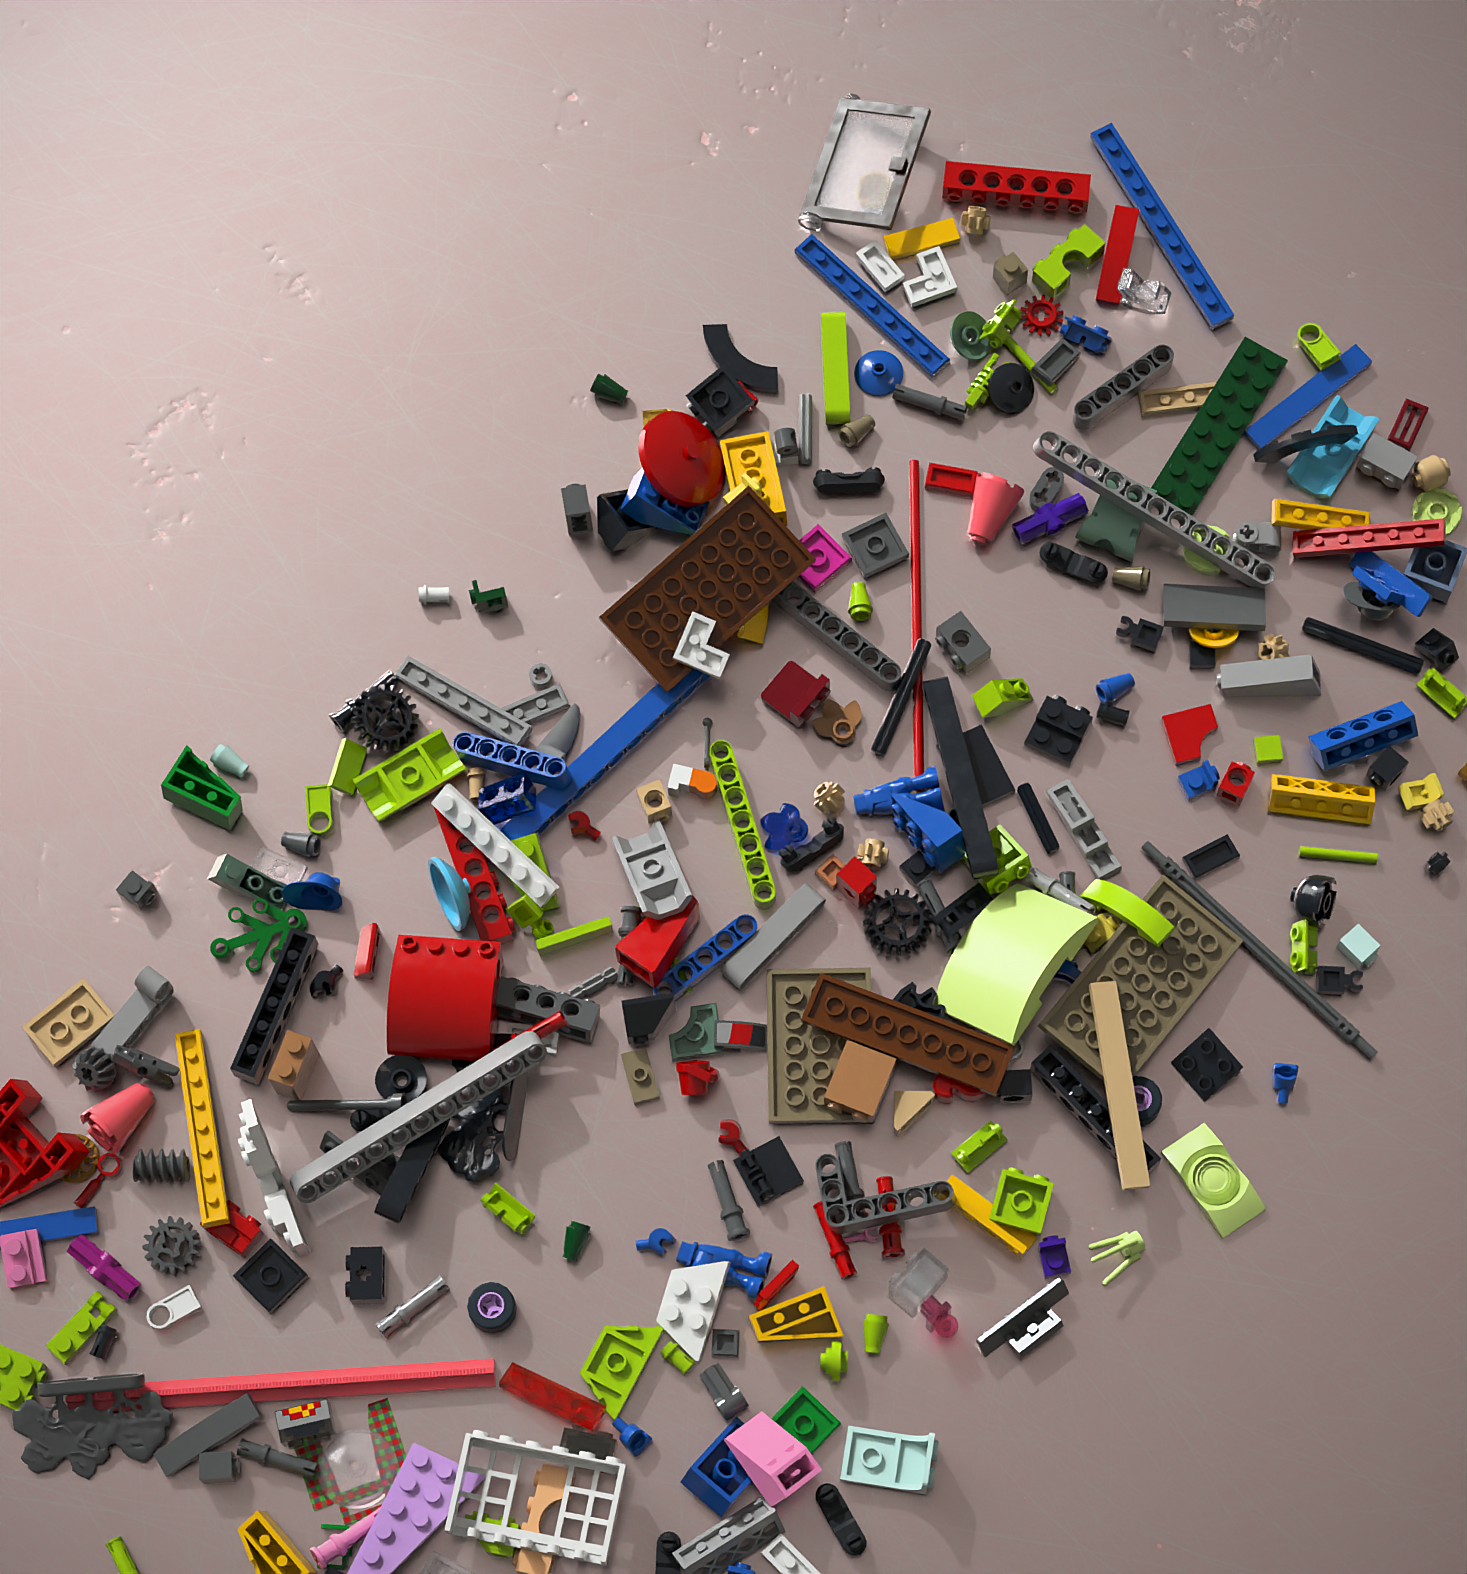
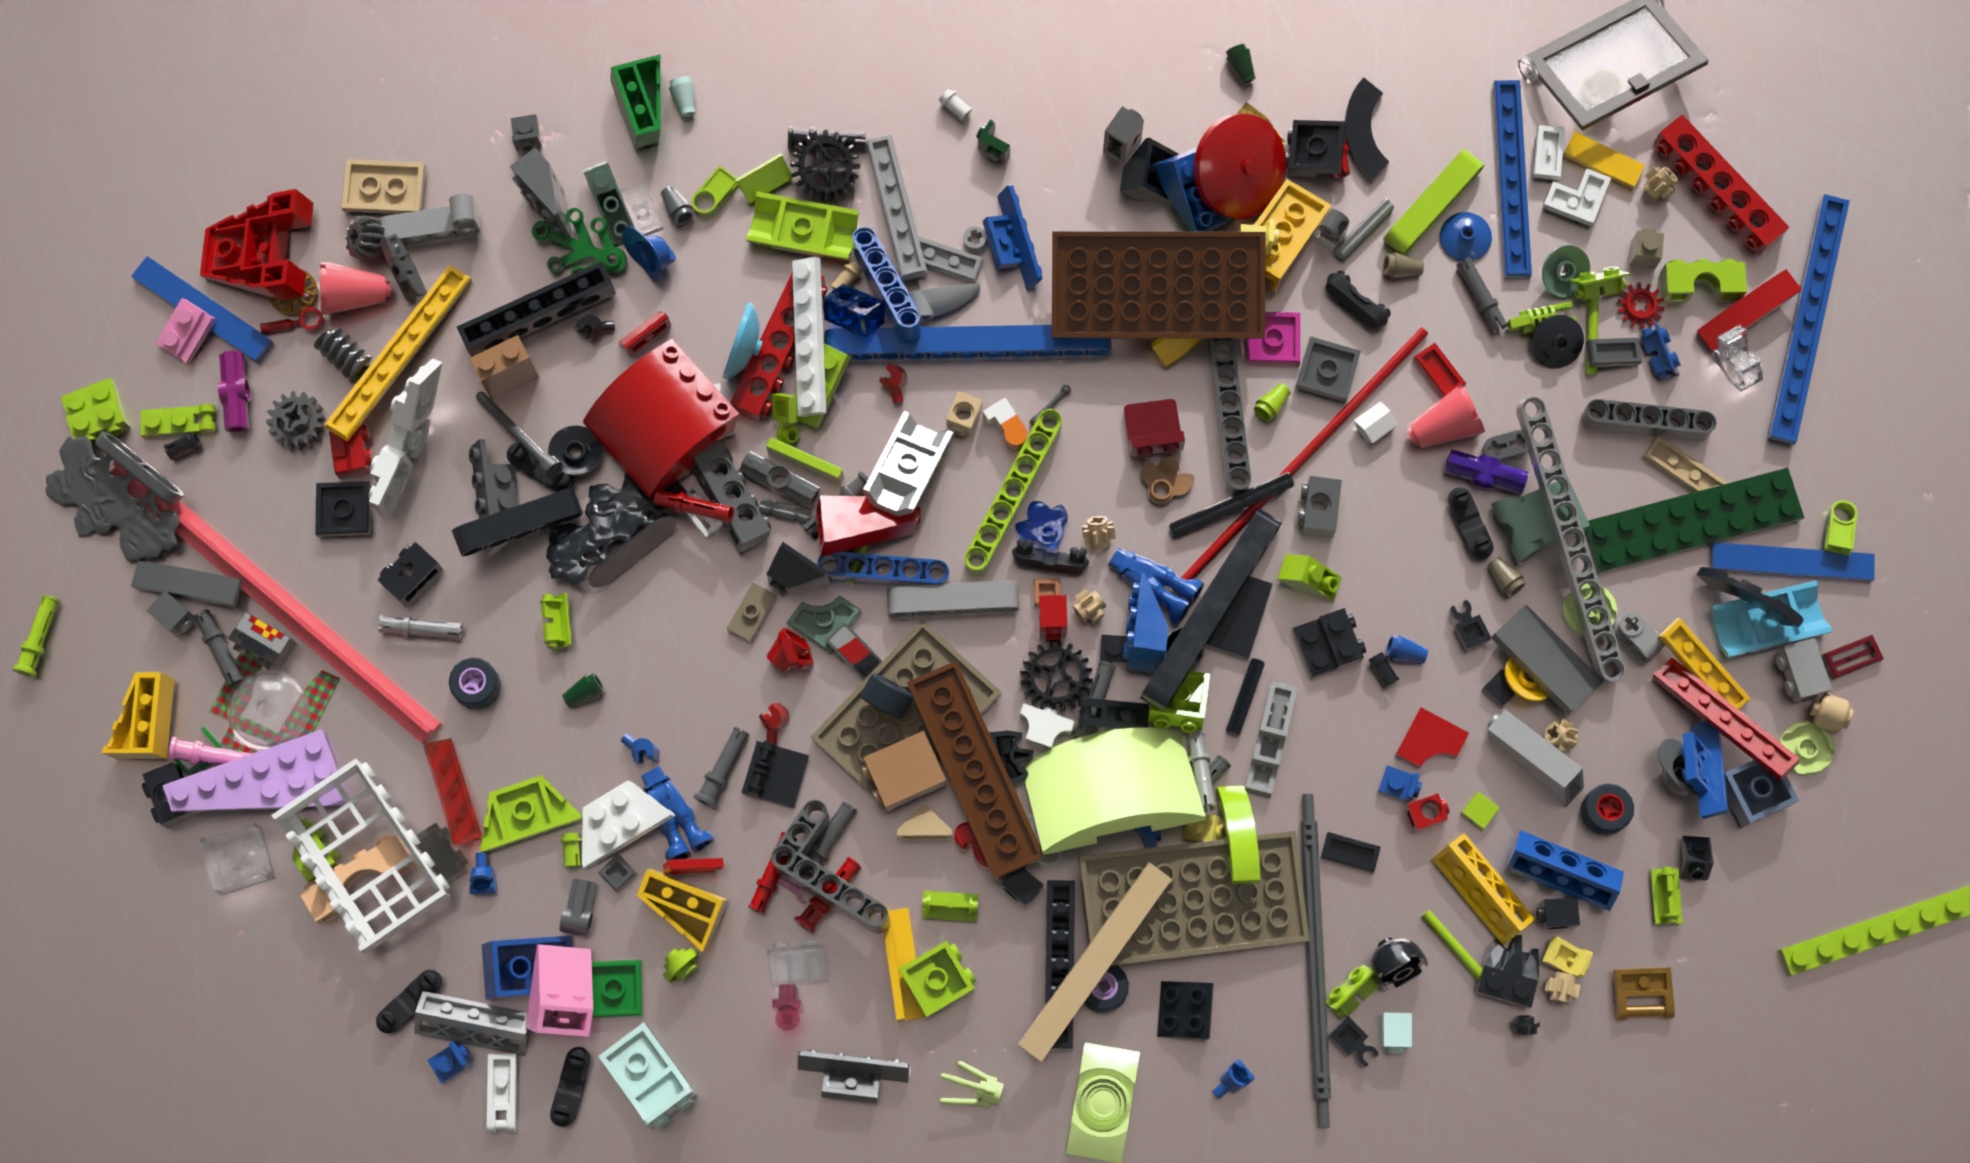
camera: 40 degrees right, 5 degrees up
white piece [146,1285,203,1331] -> none
light grey beam [290,1031,547,1204] -> none
white plate [673,611,730,679] -> none
lime cone [863,1314,889,1354] -> none
dark purple bracket [1038,1235,1071,1279] -> none
black axle [1302,617,1424,673] -> none
none -> dark grey slope [510,147,572,242]
none -> dark grey piece [739,451,820,508]
none -> black wheel [860,673,914,719]
none -> blue bracket [982,185,1042,289]
none -> white brick [1020,704,1075,751]
none -> white piece [1354,402,1398,443]
none -> black plate [1476,935,1539,1009]
none -> black wheel [1581,783,1634,836]

